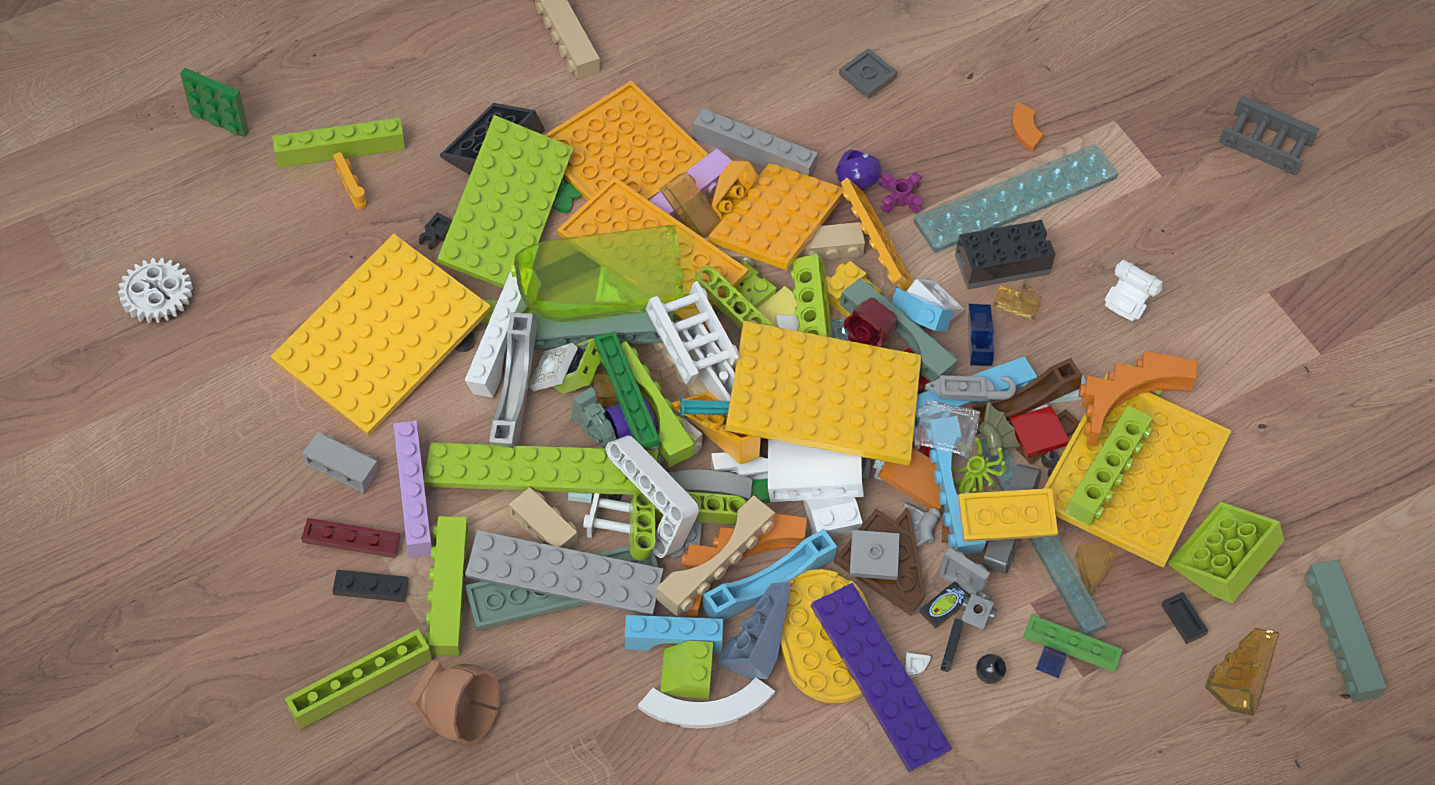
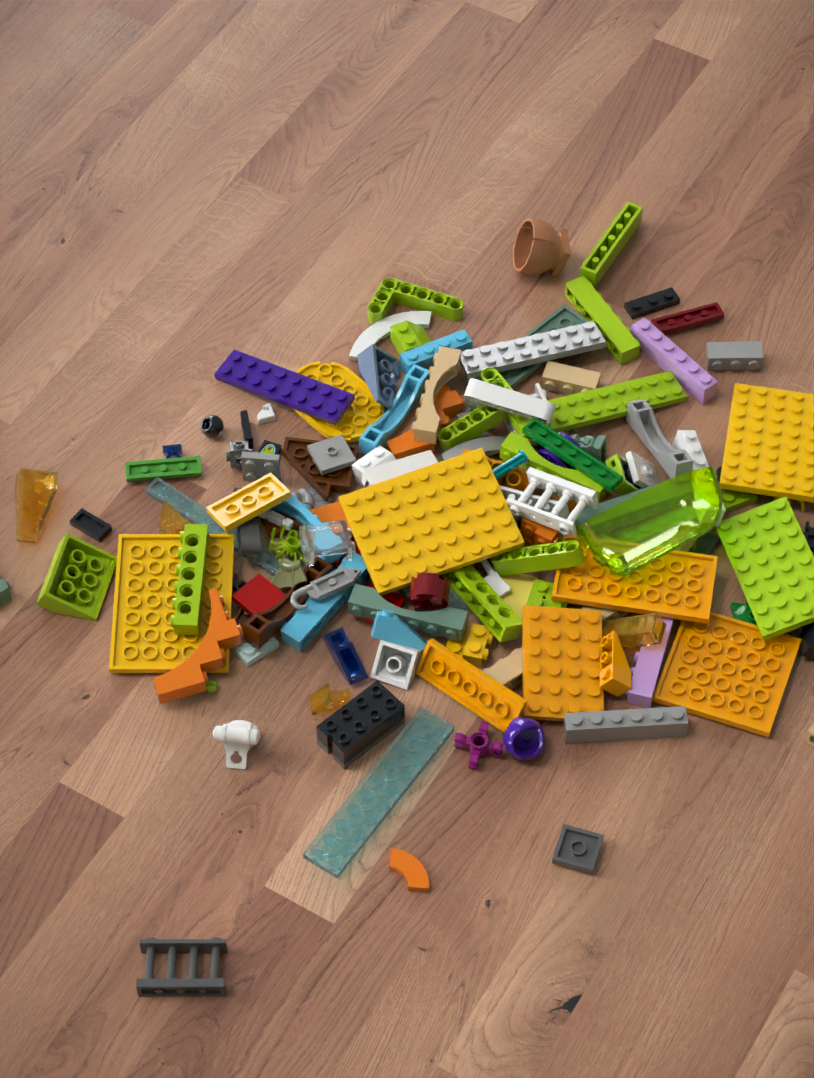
camera: 155 degrees right, 5 degrees down
none -> lime beam [368,278,464,325]

